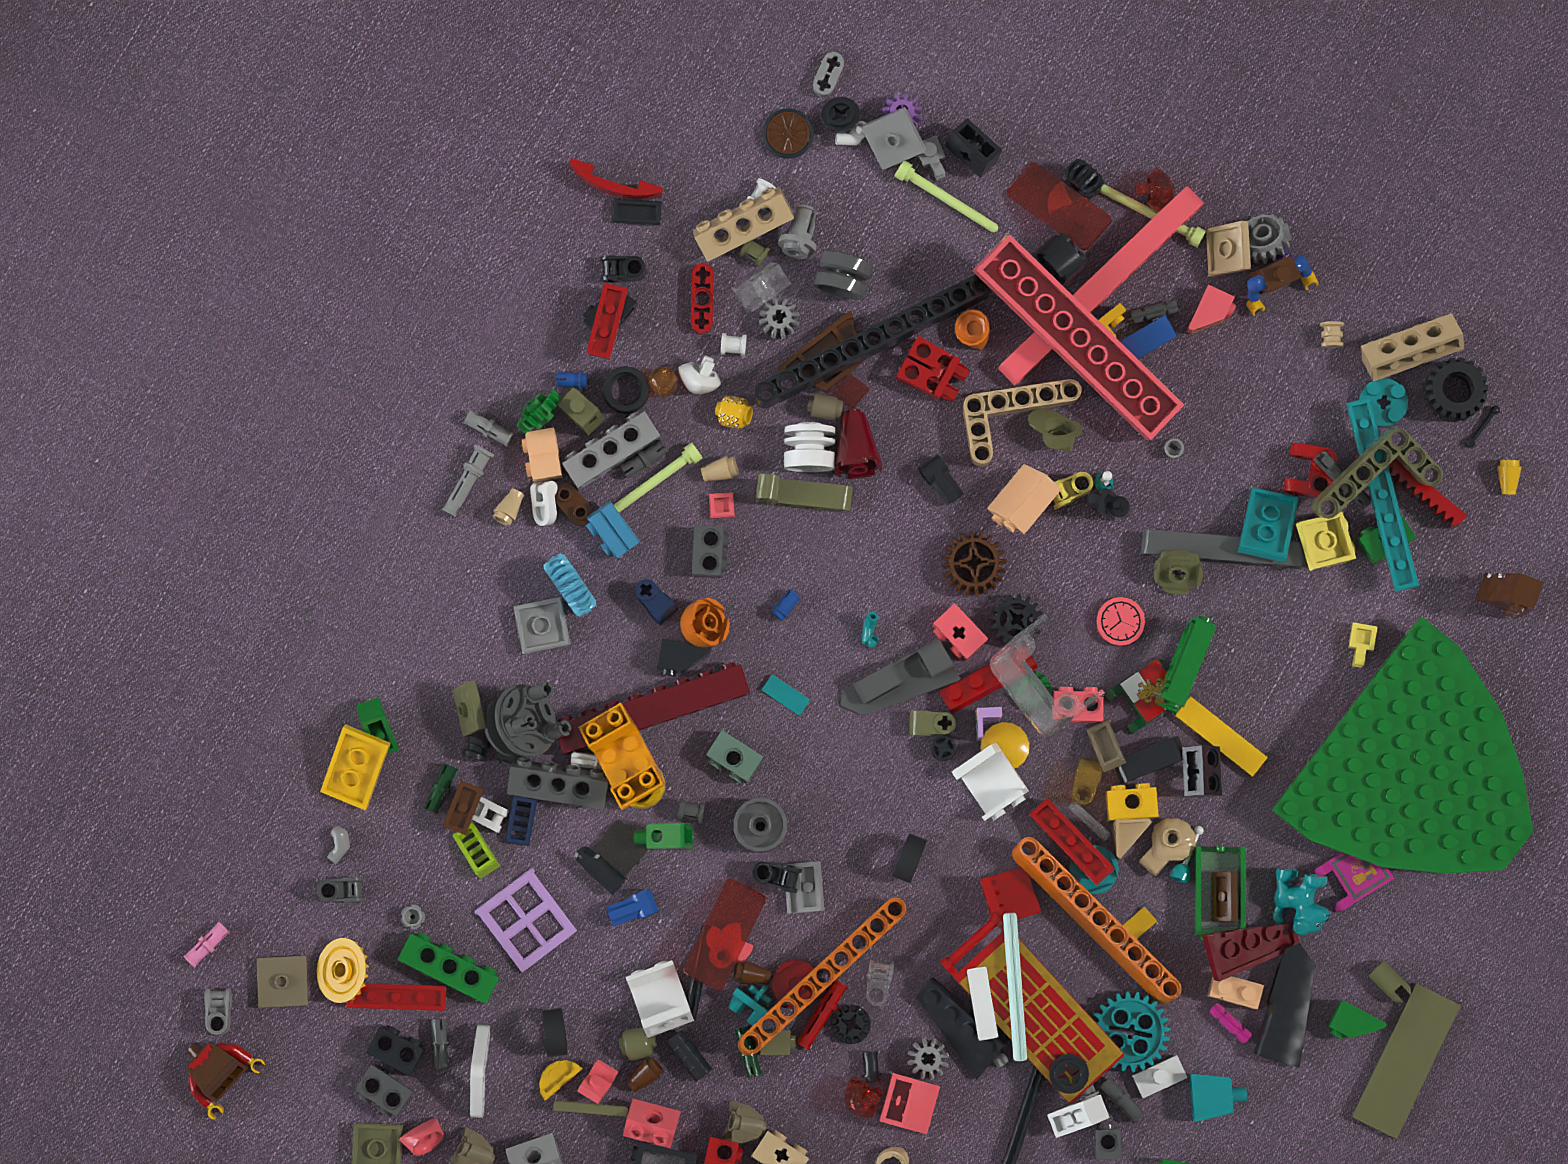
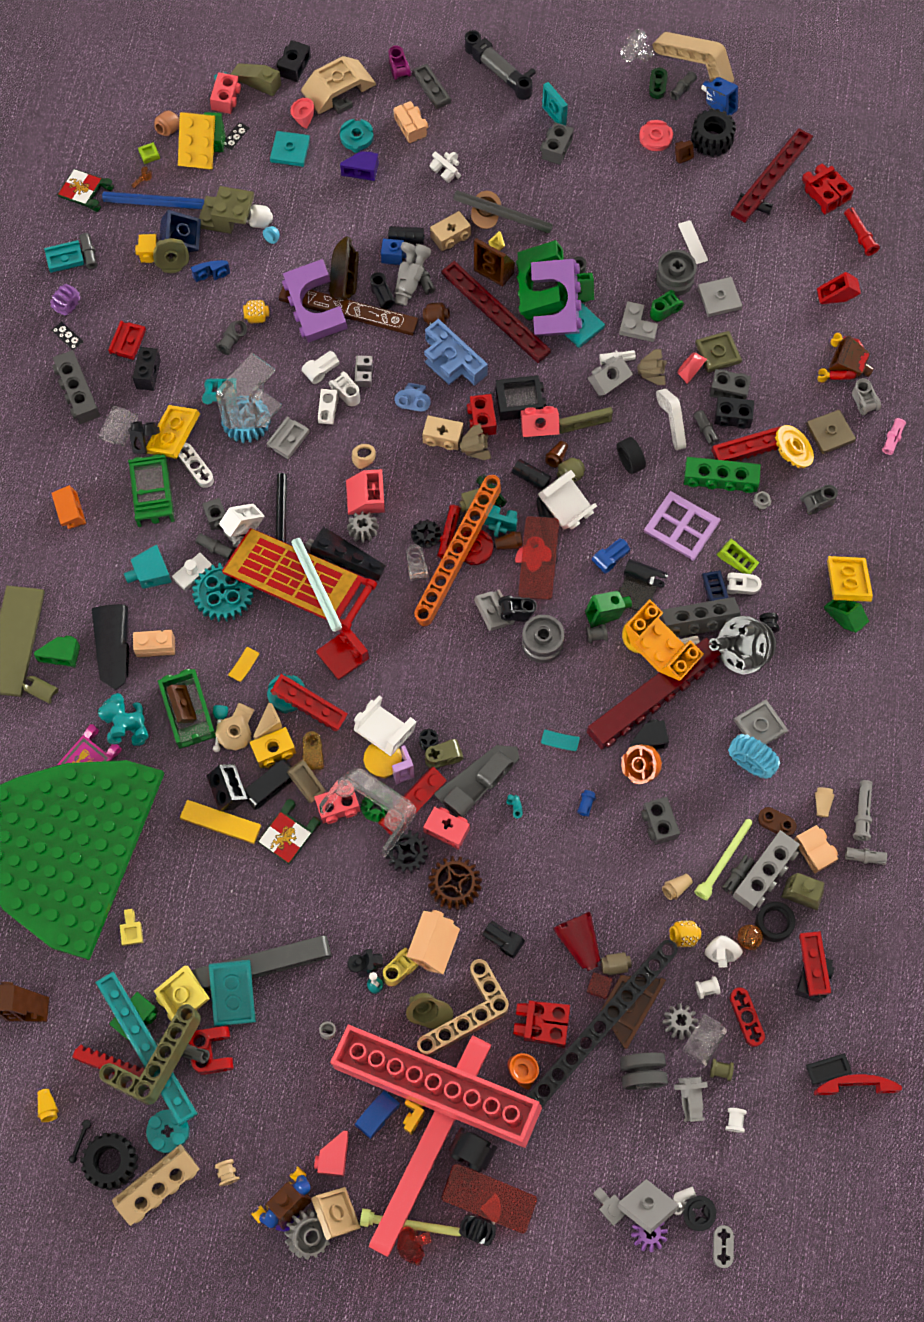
camera: 160 degrees right, 15 degrees down
light grey arm [327,826,350,864] -> none
dark green pin [424,763,458,814] -> none
reddish brown plate [443,780,484,835] -> none
olive plate [452,680,486,737] -> none
green gear [516,389,562,434] -> none
white plate [530,481,557,526] -> none
yellow tile [539,1060,583,1101] -> none
blue pin [556,370,588,390] -> none
coral bracket [577,1060,618,1104] -> none
dark azure brick [586,501,640,559] -> none
black piece [600,255,647,283] -> none
dark blue piece [635,579,679,626] -> none
tan brick [693,186,794,262] -> none
sand green brick [706,730,763,784] -> none
coral tile [709,492,735,519] -> none
olive beam [756,474,853,512] -> none
reddish brown wheel [762,108,814,159] -> none
white wheel [784,422,835,472] -> none
clear red piece [843,1077,883,1119] -> none
black pin [862,1051,882,1083] -> none
black tyre [892,833,927,883] -> none
yellowish green piece [894,161,998,232] -> none
black brick [945,118,1002,178] -> none
white sticker [967,967,998,1041] -> none
orange beam [1012,837,1182,1005] -> none
black gear [1049,1054,1089,1094] -> none
clear tile [1067,801,1110,842] -> none
coral tile [1096,597,1145,646] -> none
dark grey axle [1130,300,1178,324] -> none
olive plate [1154,550,1203,595] -> none
green door [1154,615,1217,713] -> none
dark red wing [1202,922,1300,982] -> none
dark pink axle [1209,1003,1252,1043] -> none

